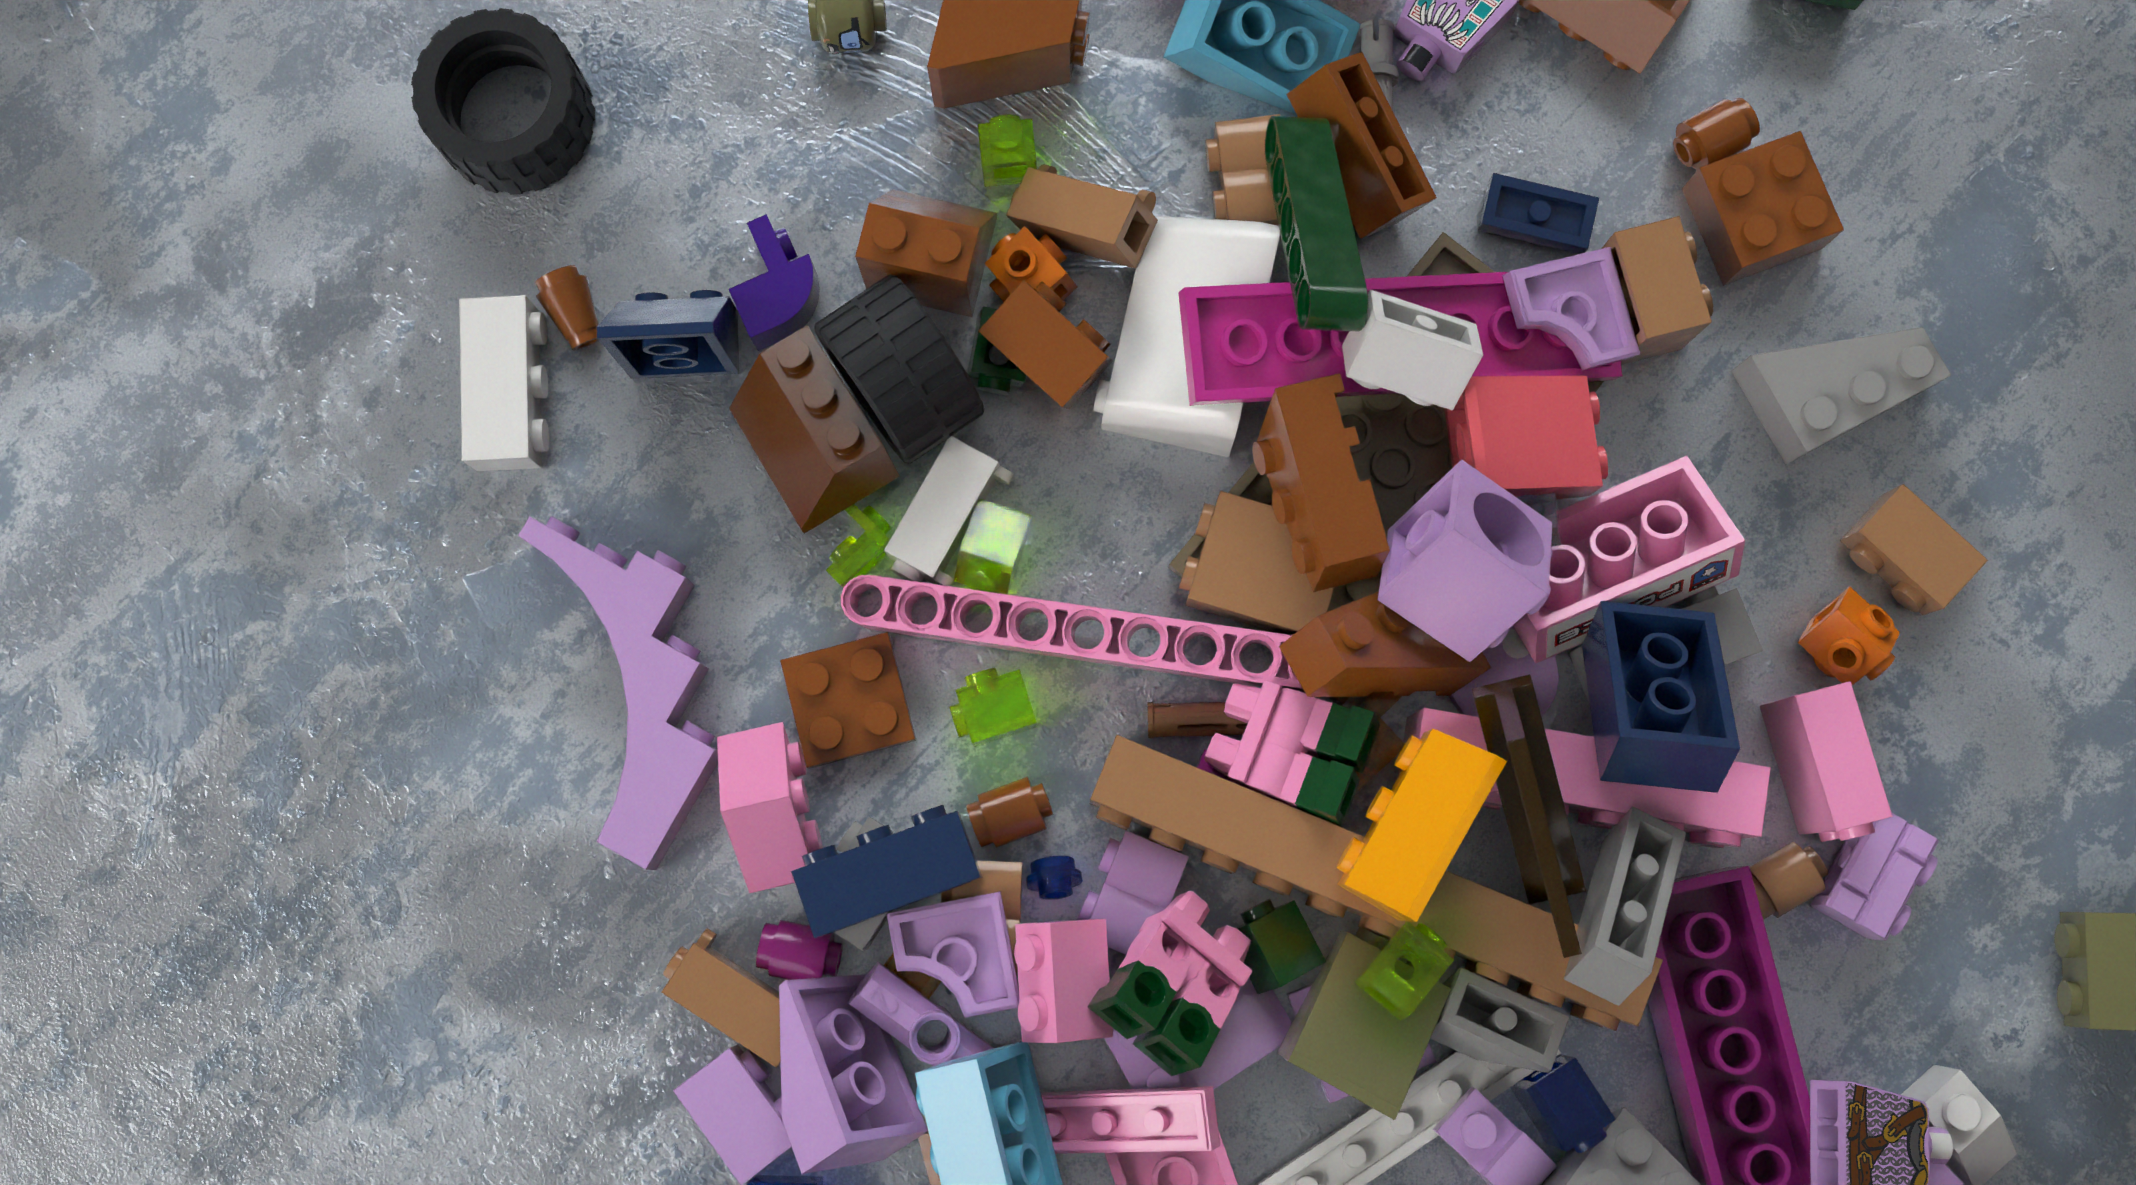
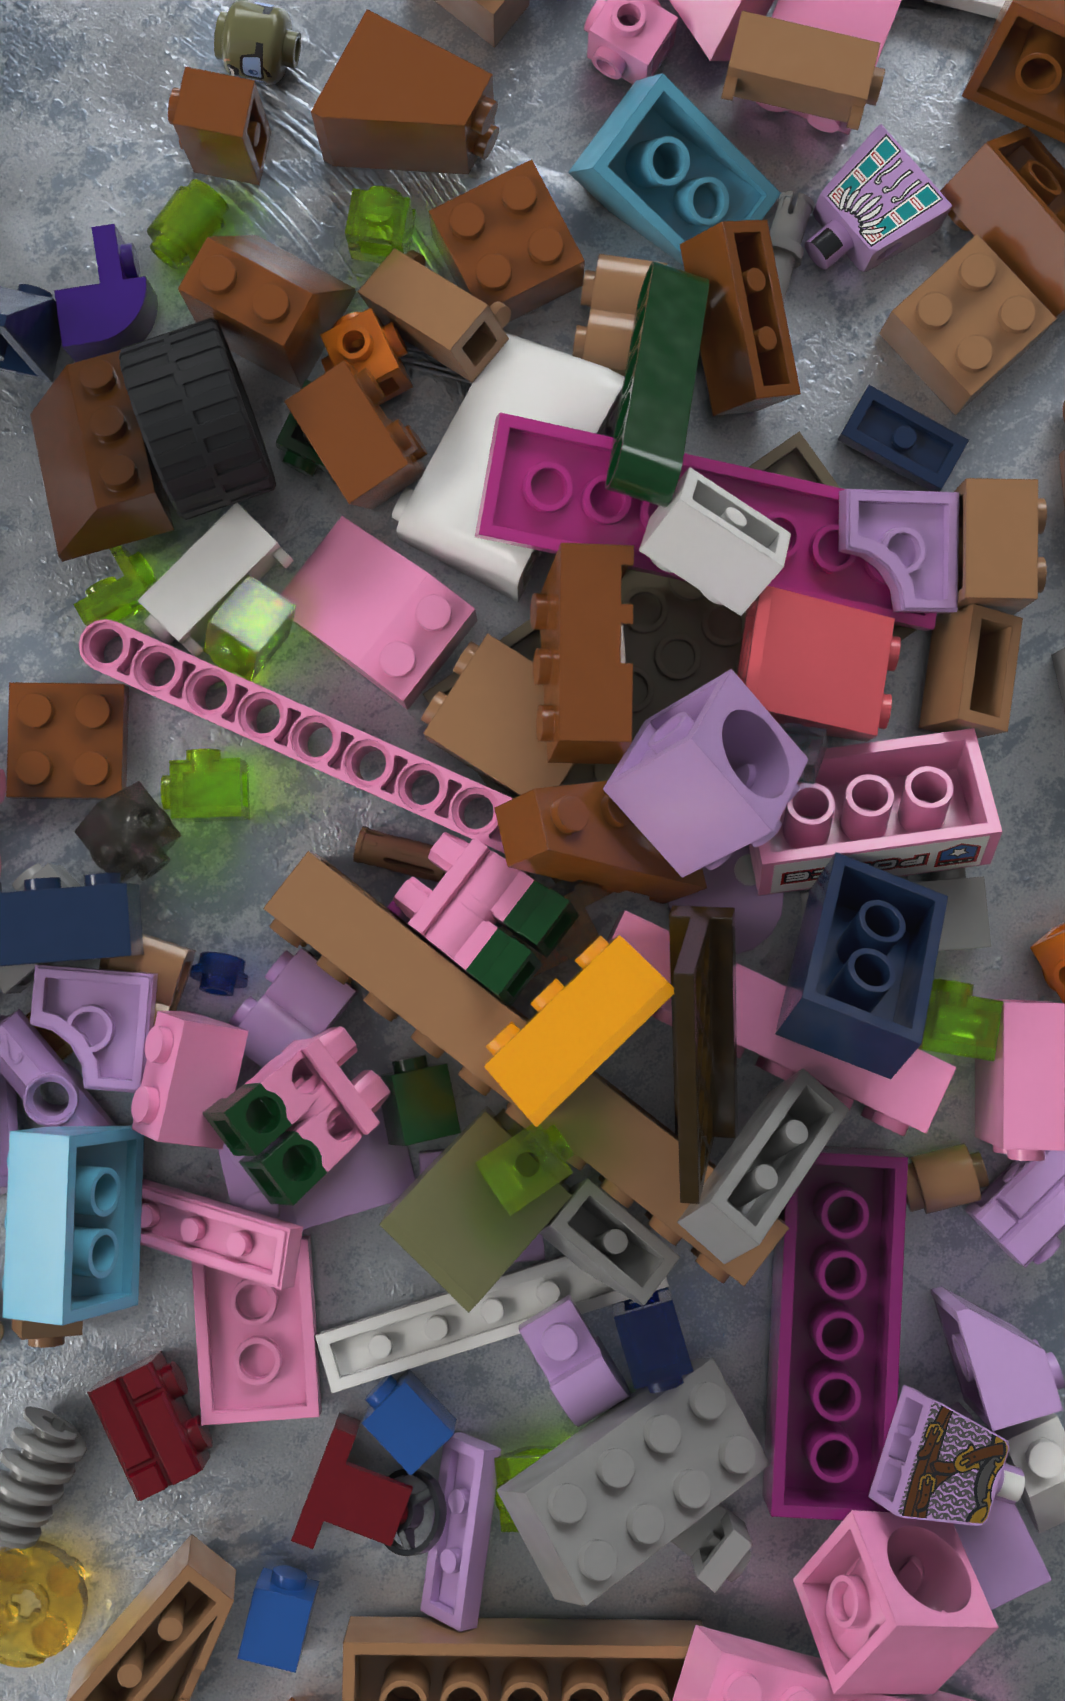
camera: 15 degrees right, 5 degrees up
dark orange brick [966,776,1054,848] -> none
none -> clear smoke brick [74,781,182,883]
none -> clear neon green brick [147,179,229,269]
none -> dark orange brick [168,66,271,186]
none -> bright pink slope [272,516,477,710]
none -> dark orange brick [428,159,585,323]
none -> medium nougat brick [879,234,1057,416]
none -> clear neon green brick [918,979,1003,1061]
none -> medium nougat brick [919,604,1023,738]
none -> lavender slope [930,1286,1065,1431]

